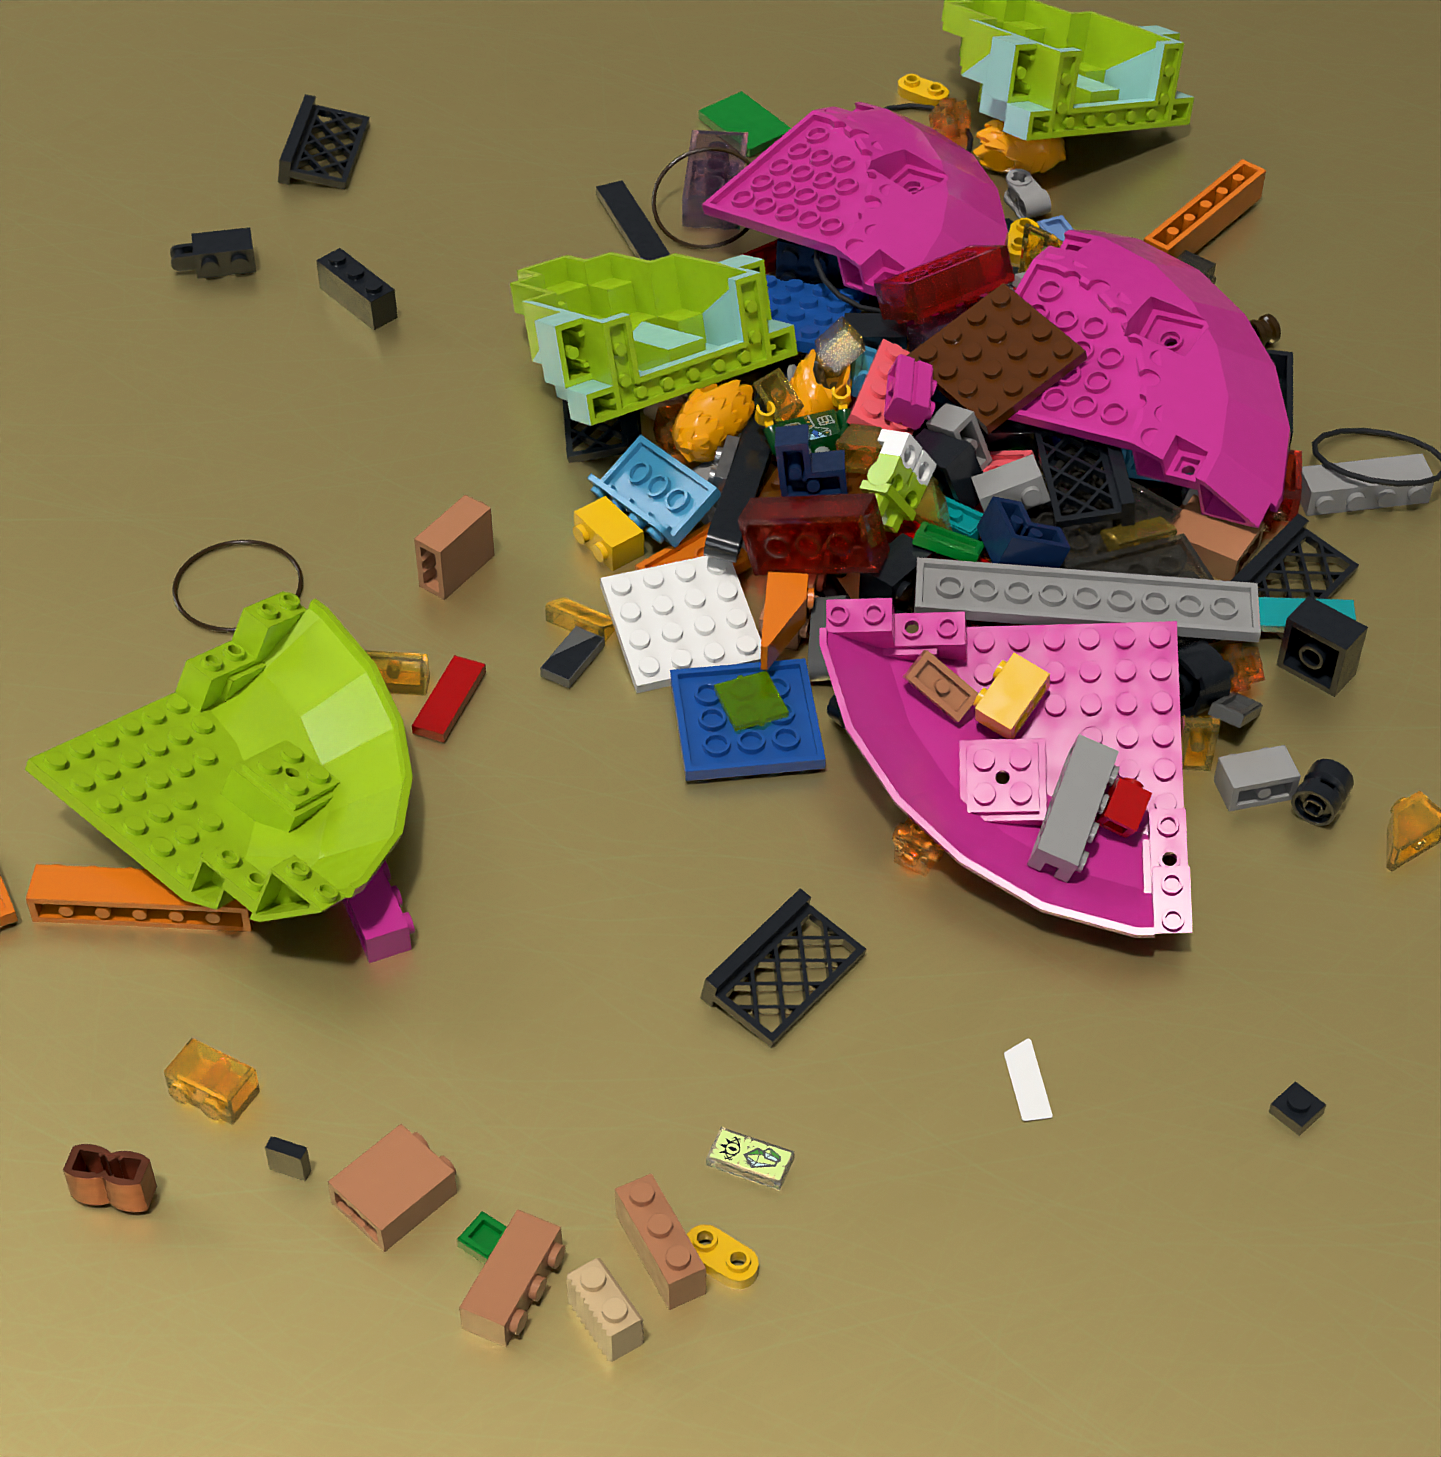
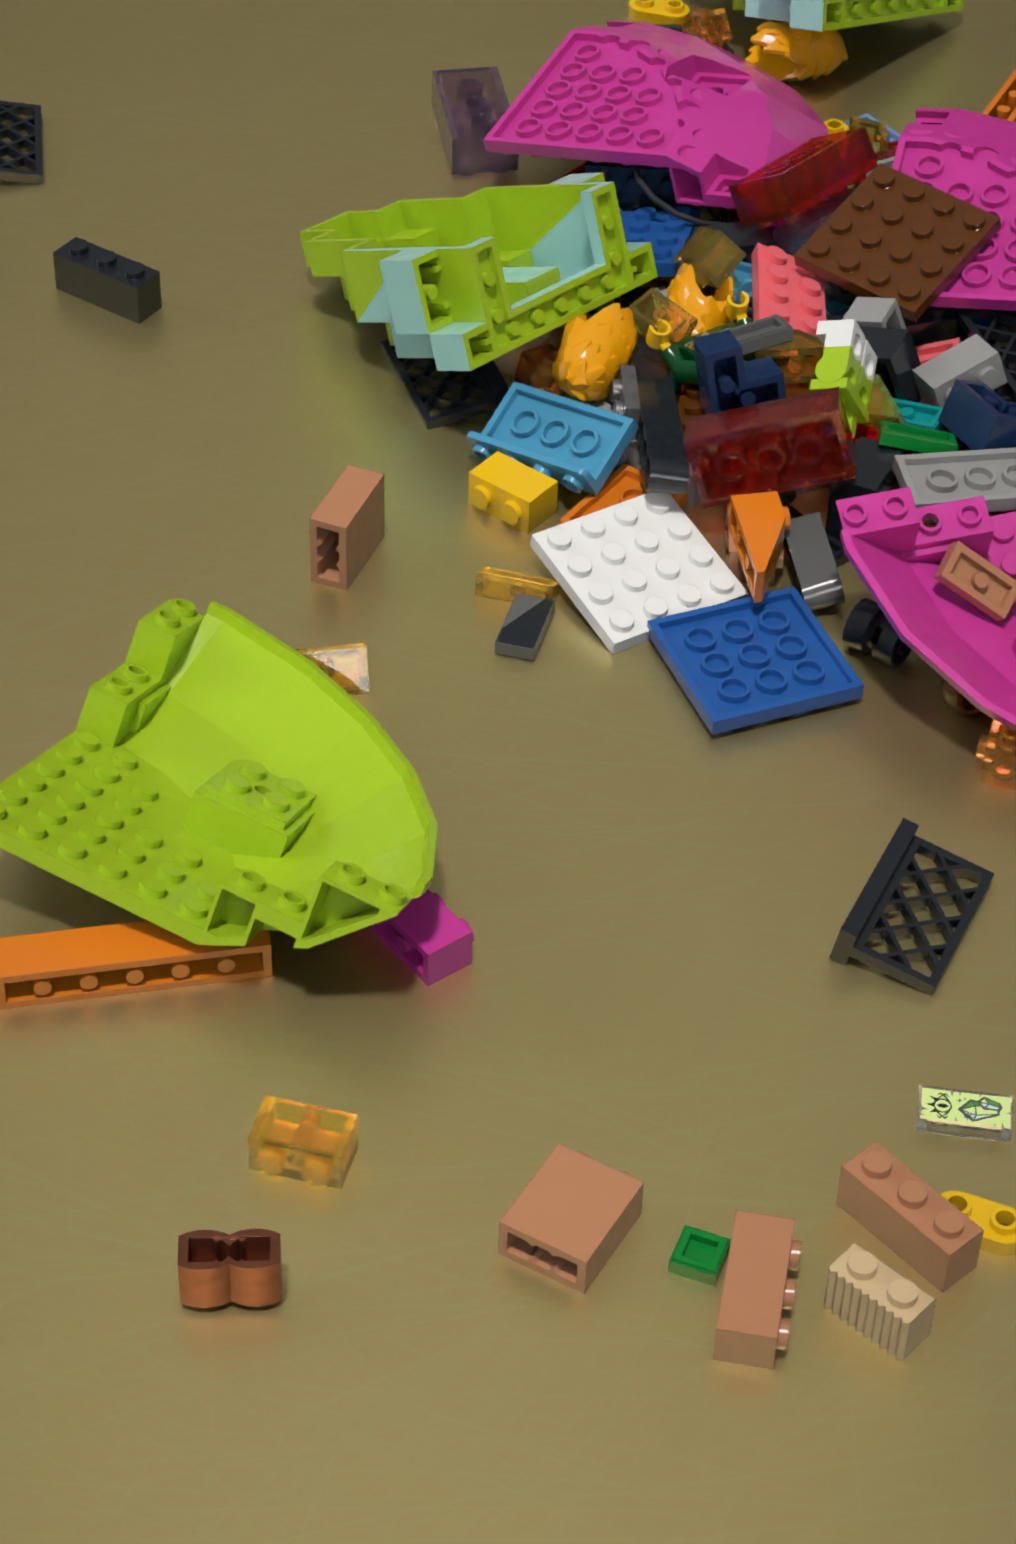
camera: 15 degrees left, 5 degrees down
dark brown piece [172,540,303,633] -> none
tile [265,1136,311,1181] -> none
red tile [411,655,486,743] -> none
black tile [596,180,671,261] -> none
dark brown piece [652,147,751,249] -> none
green tile [698,91,791,158] -> none
clear neon green piece [714,670,789,731] -> none
dark pink brick [884,354,937,430] -> none
light grey piece [1004,169,1051,219] -> none
none -> dark grey tile [720,314,794,355]

